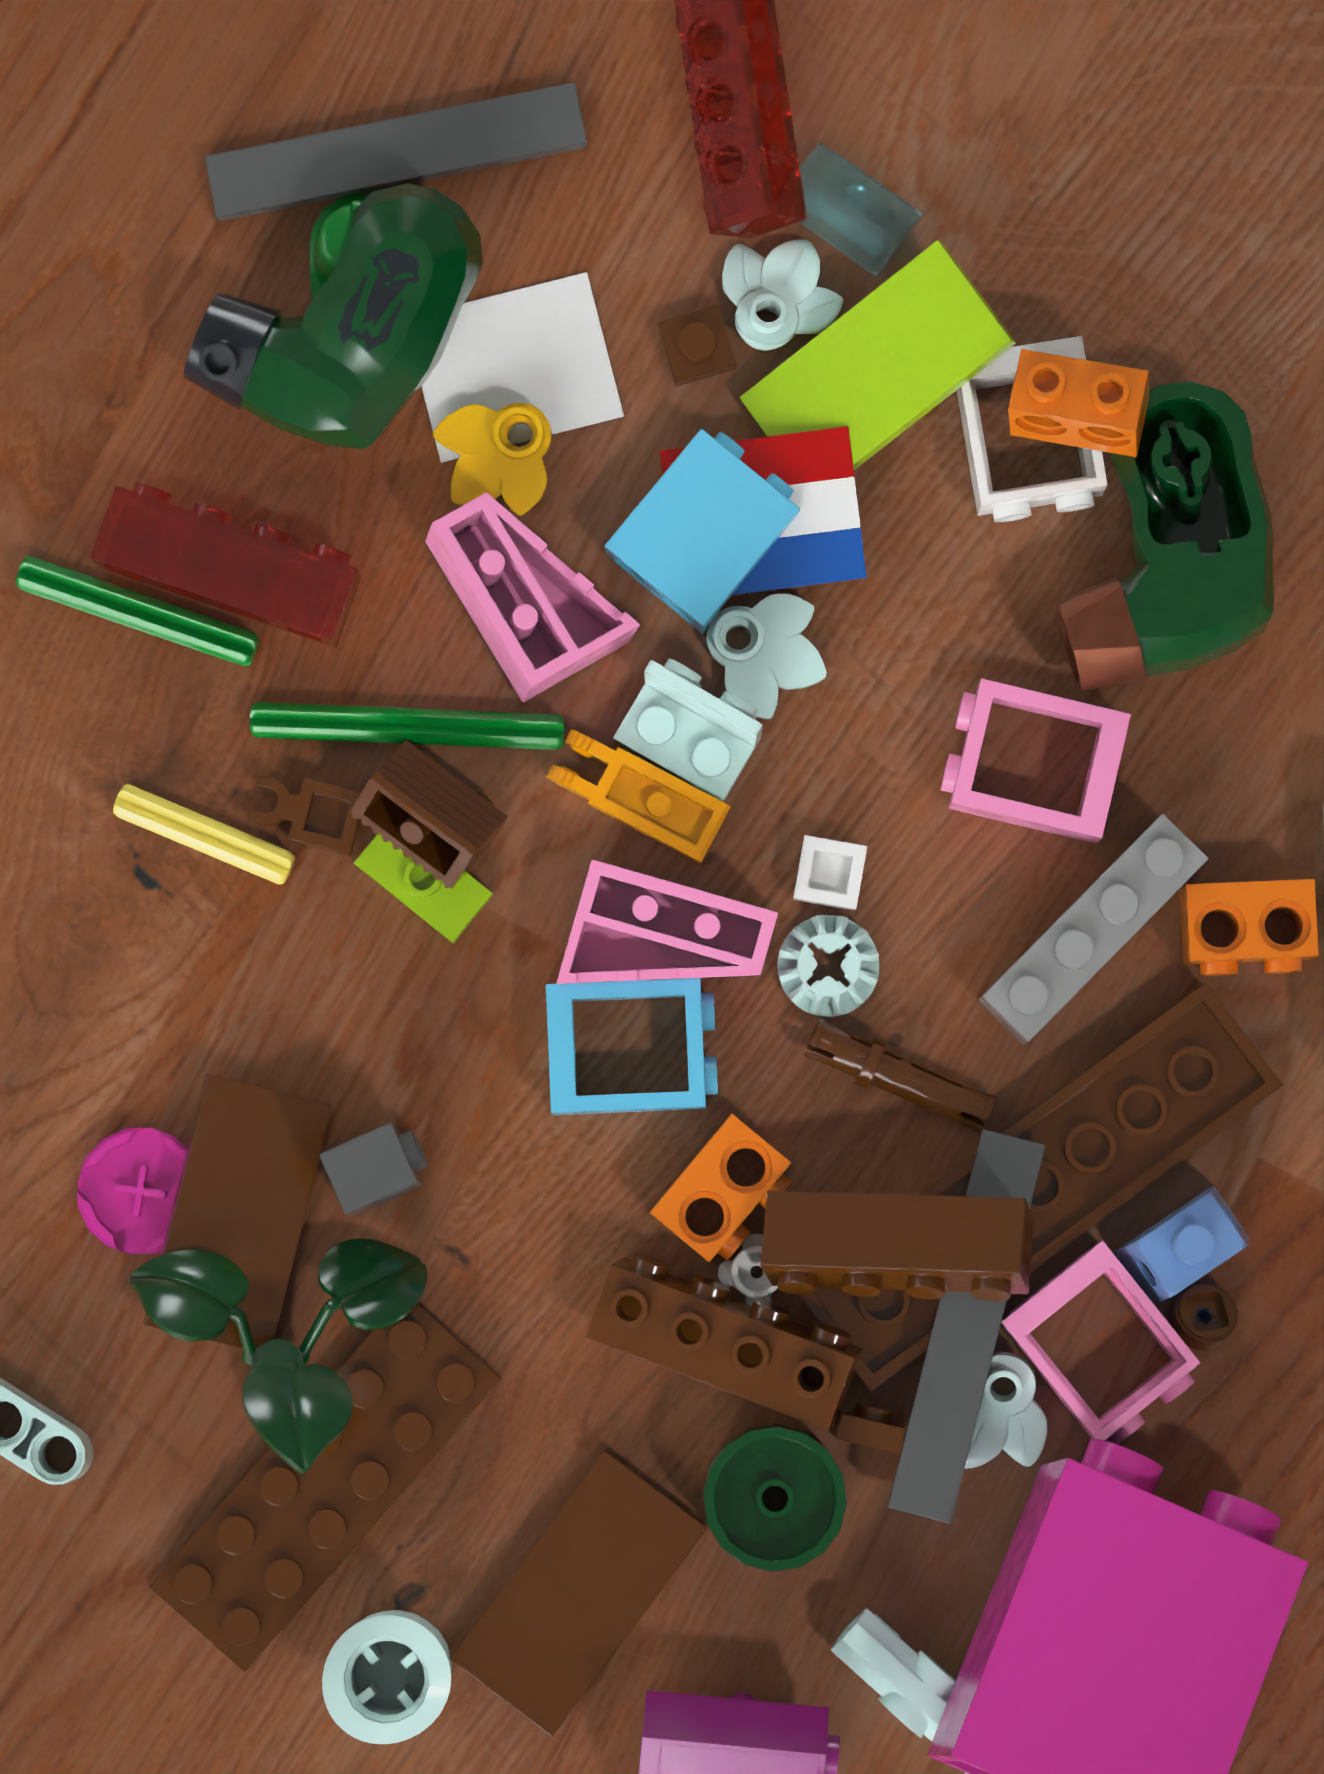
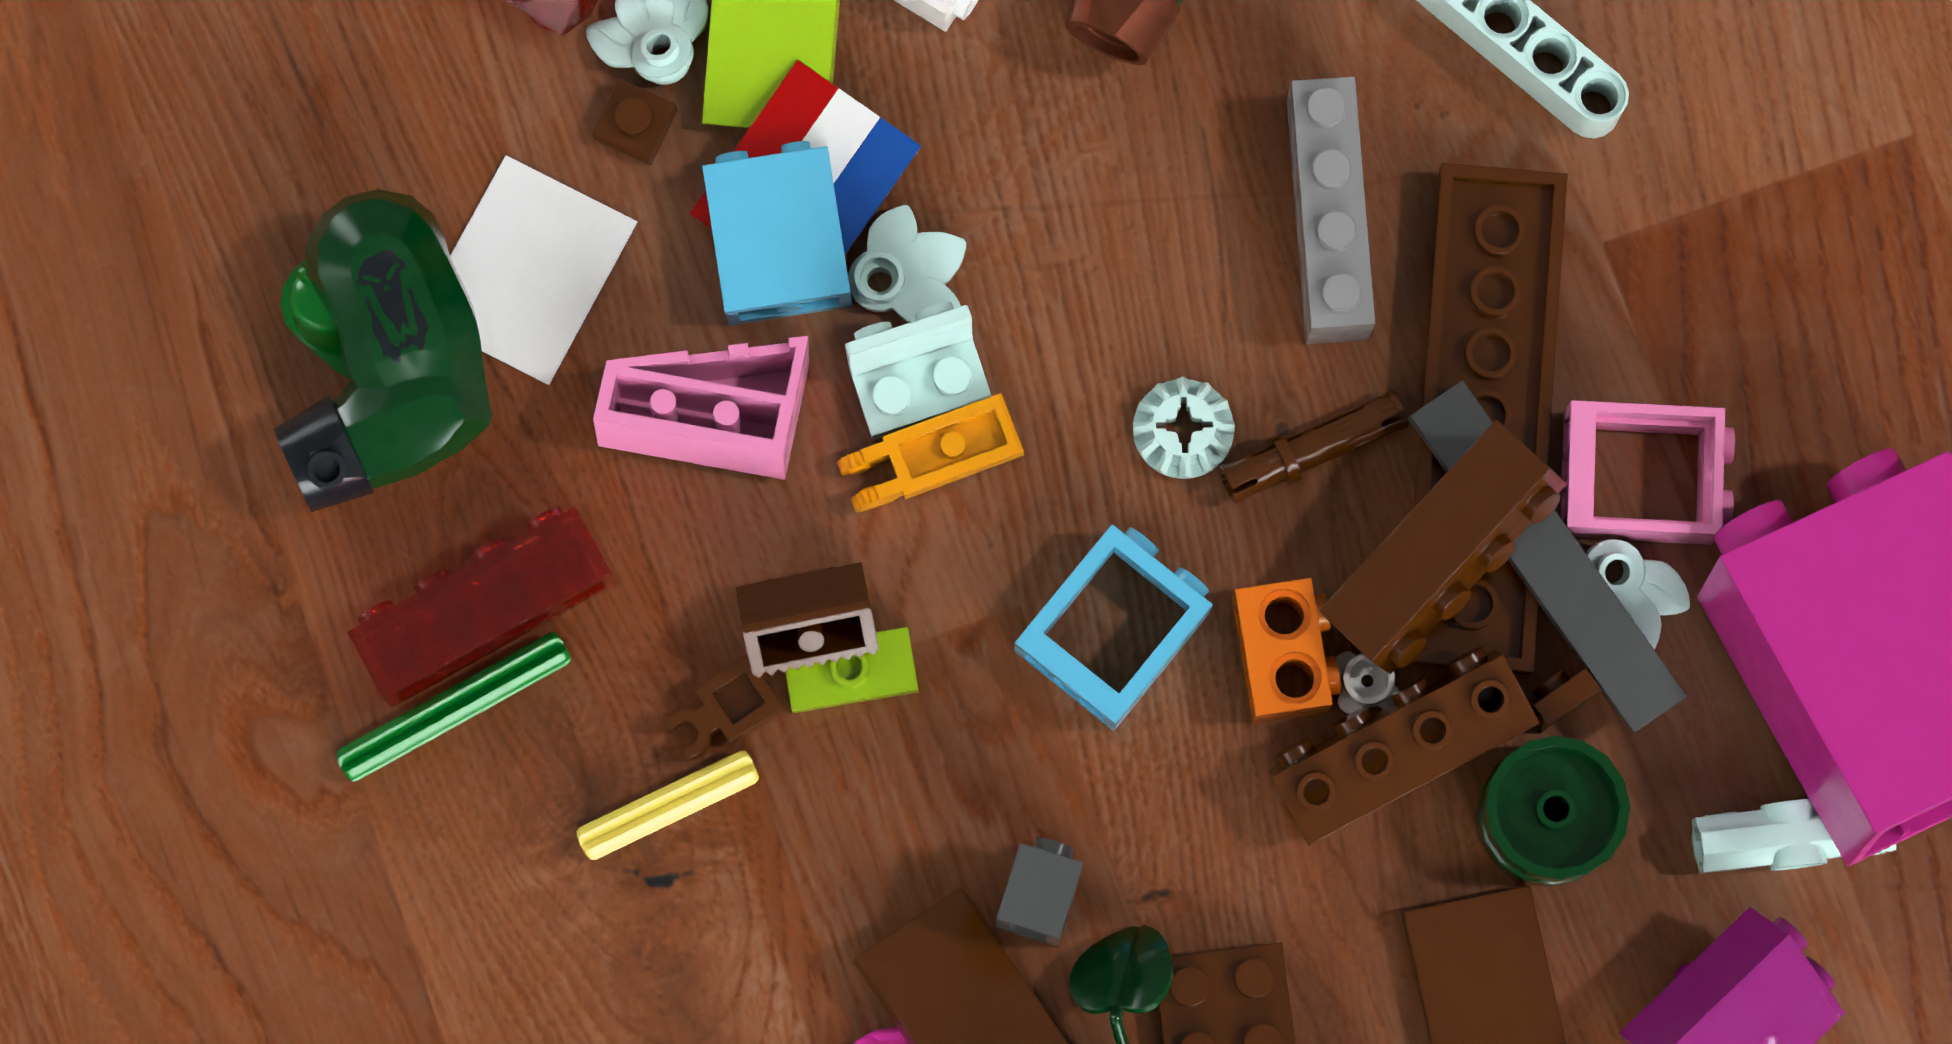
camera: 50 degrees left, 5 degrees down
dark grey tile [205,82,588,222] -> none
green axle [249,702,565,750] -> none
yellow plate [433,403,552,516] -> none
bright pink wedge [556,860,779,984] -> none
white plate [793,835,867,911] -> none
bright pink window [940,678,1131,844] -> none
medium blue torso [1112,1184,1249,1304] -> none
reddish brown tile [1169,1282,1238,1351] -> none
orange brick [1179,879,1319,976] -> none

